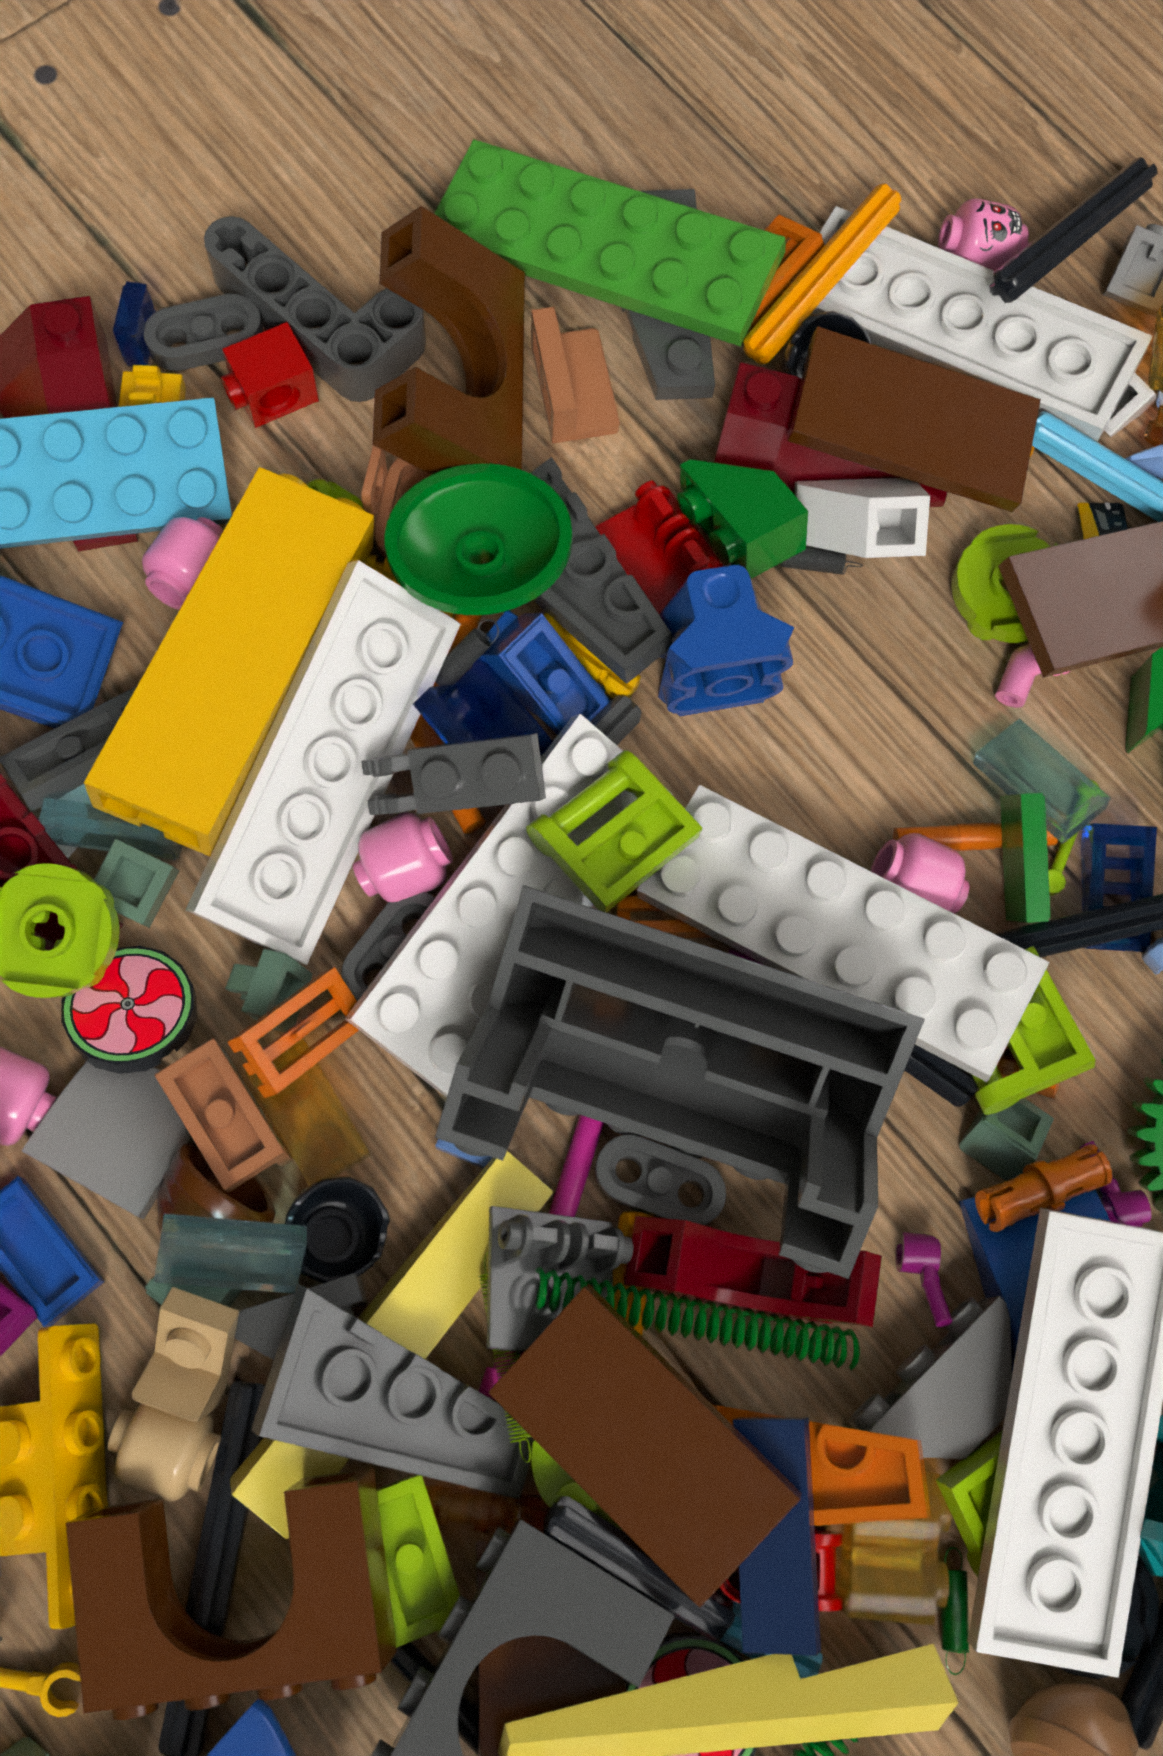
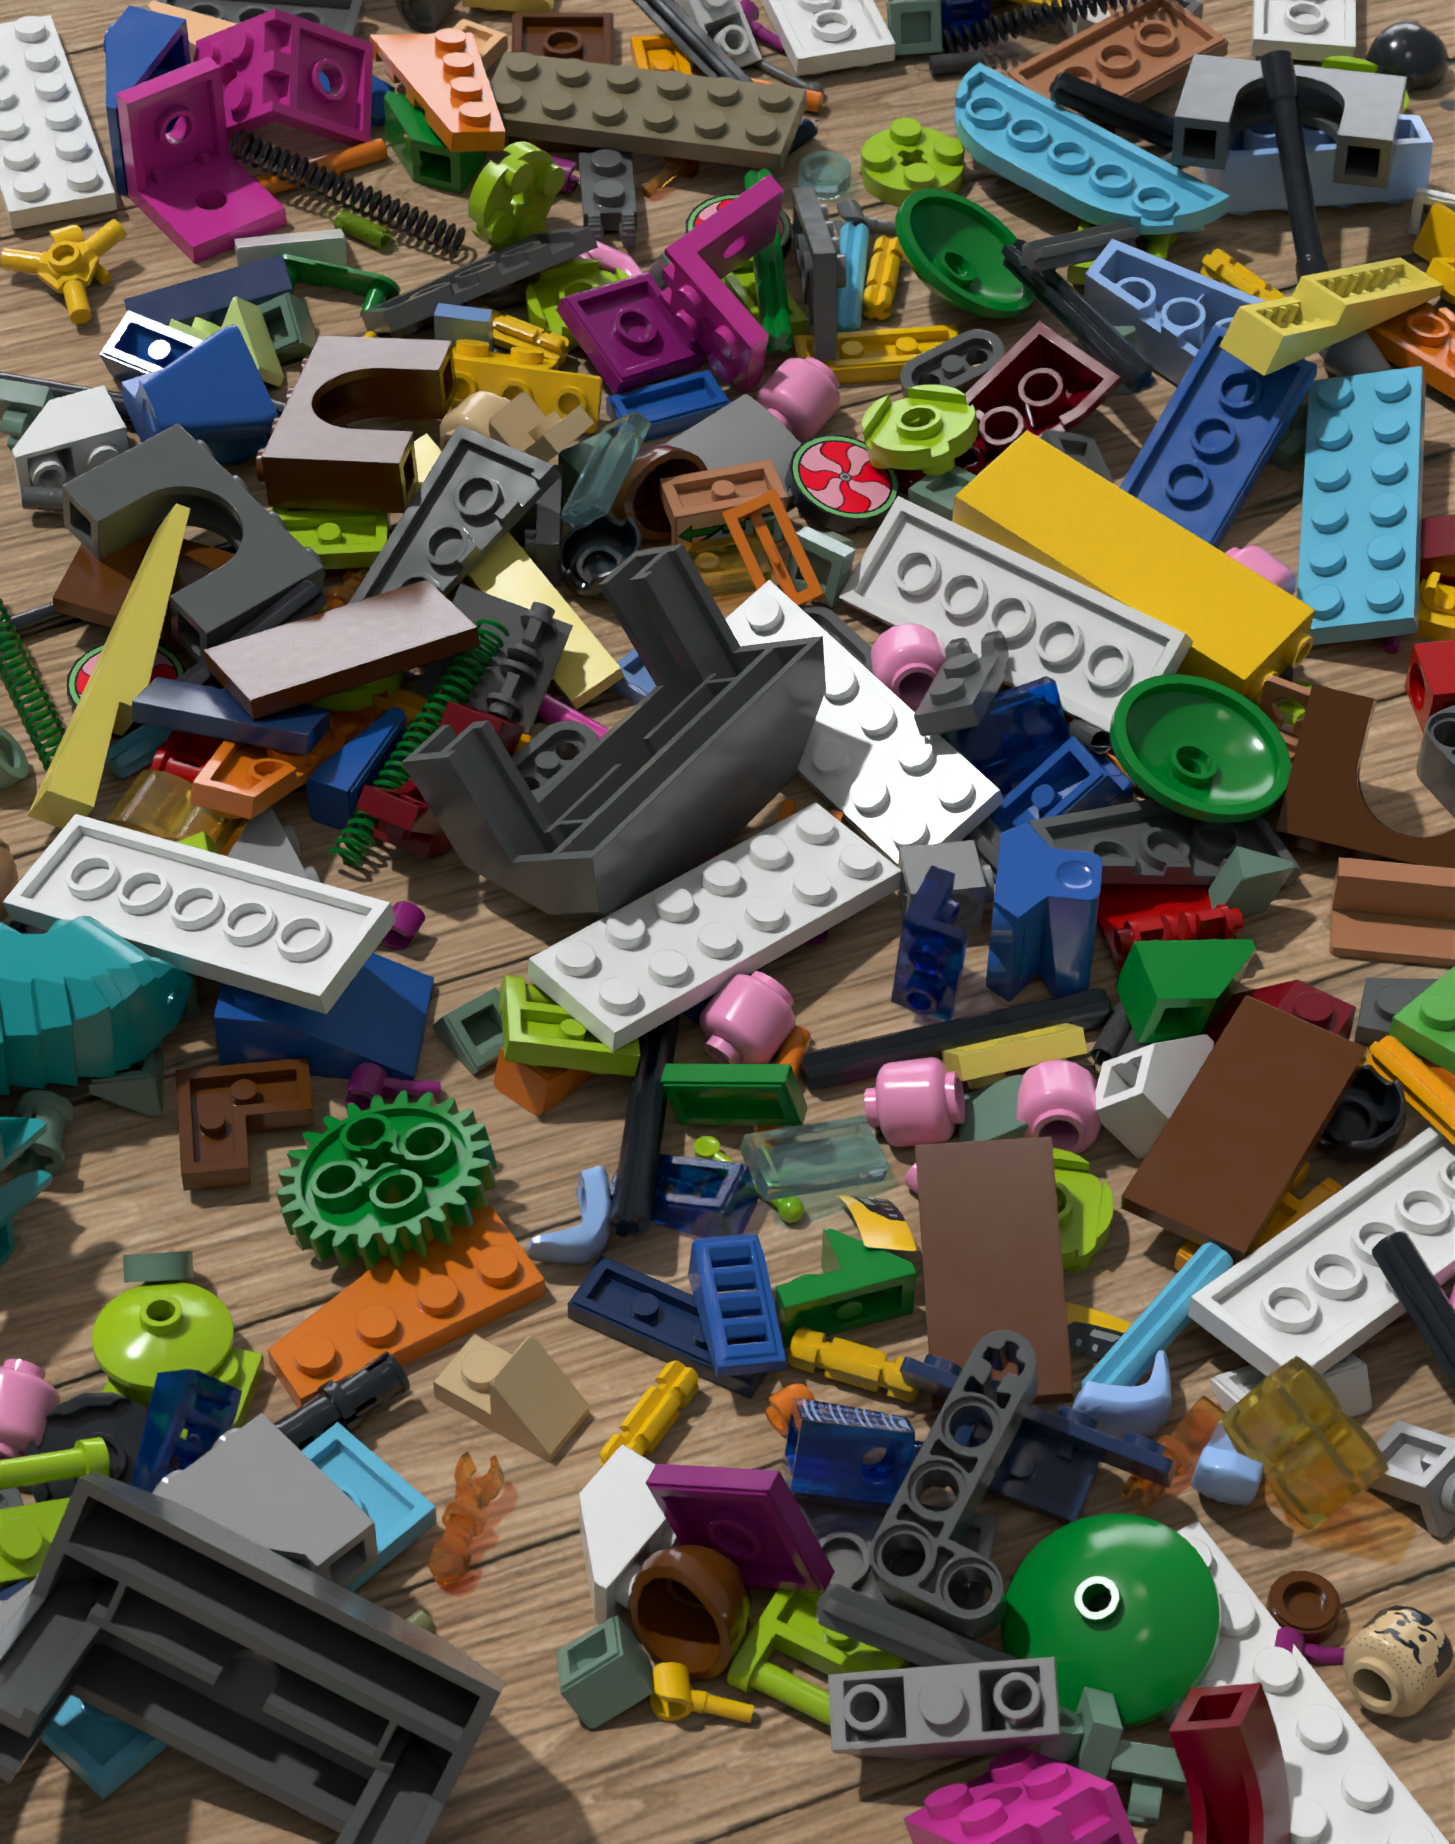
camera: 115 degrees right, 25 degrees down
lime plate [526,750,703,913] -> none
orange pin [975,1144,1112,1232] -> none
none -> blue slope [306,706,409,831]
none -> black axle [800,988,1112,1090]
none -> yellow sticker [836,1195,917,1252]
none -> bright pink head [864,1057,965,1148]
none -> clear blue bracket [891,865,969,1021]
none -> light grey brick [897,840,994,936]
none -> light yellow plate [941,1023,1088,1089]
none -> sand green slope [956,1075,1029,1142]
none -> bright pink head [1016,1060,1102,1154]
none -> dark grey piece [1091,1002,1132,1076]
none -> sand green slope [1208,846,1294,916]

